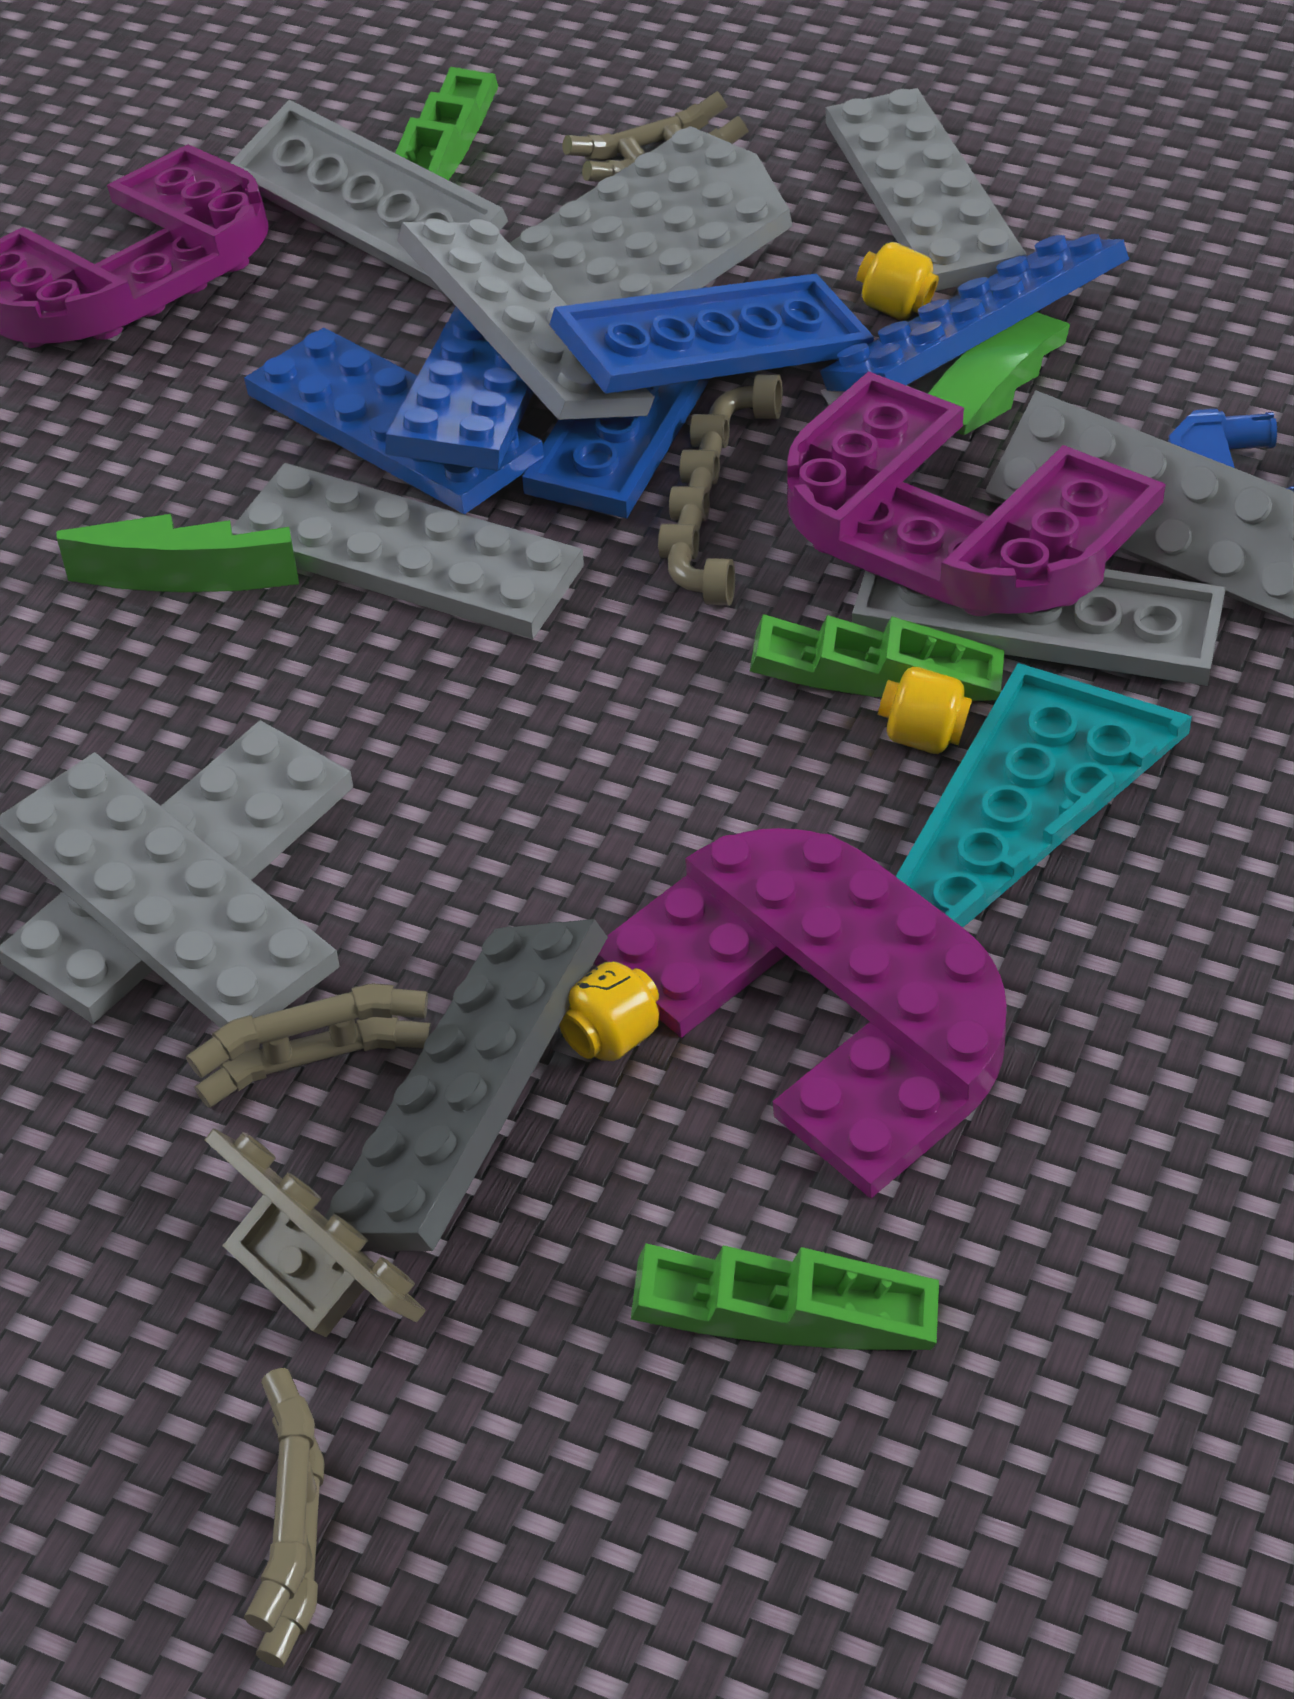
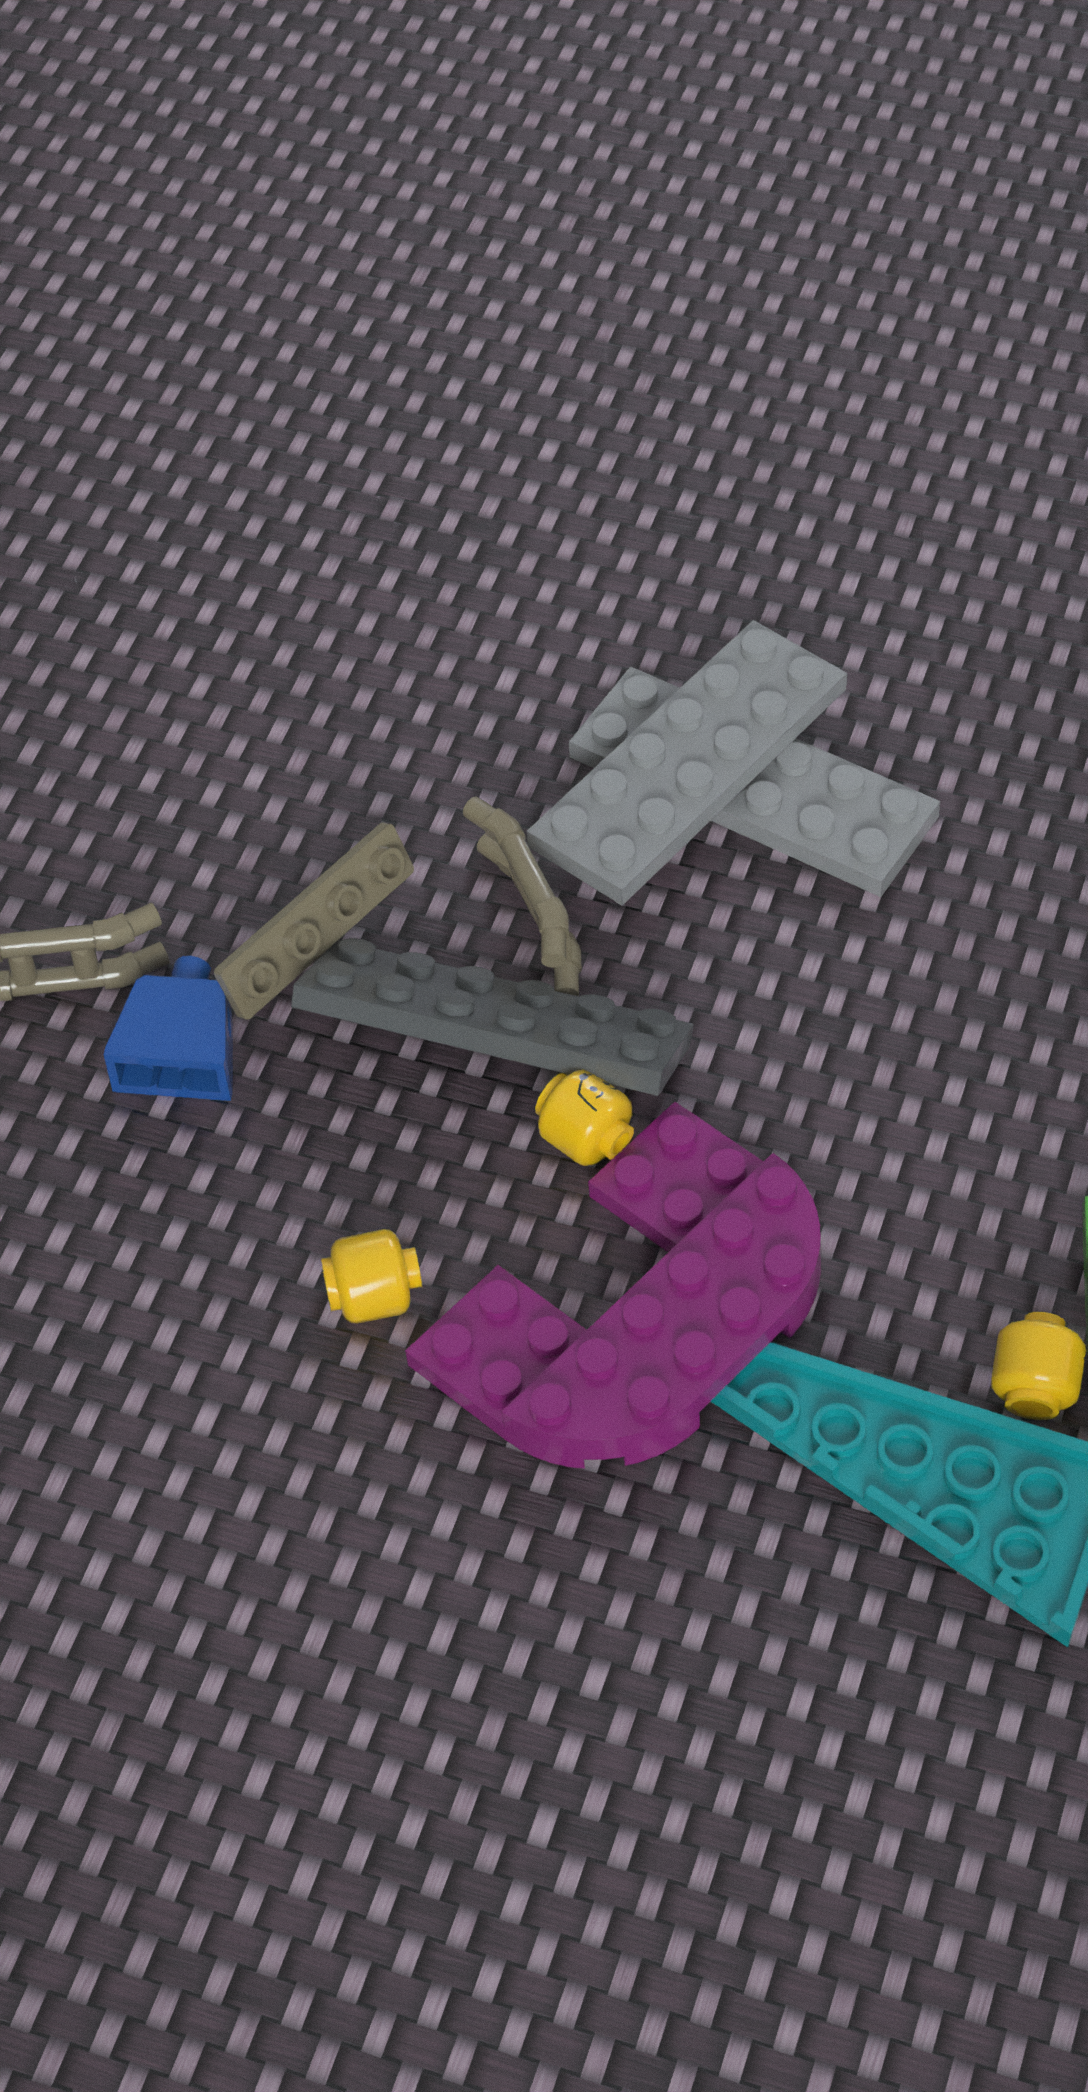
camera: 85 degrees right, 5 degrees up
bright green slope [631,1243,939,1350] -> none
none -> blue torso [103,956,233,1101]
none -> yellow head [321,1229,422,1323]

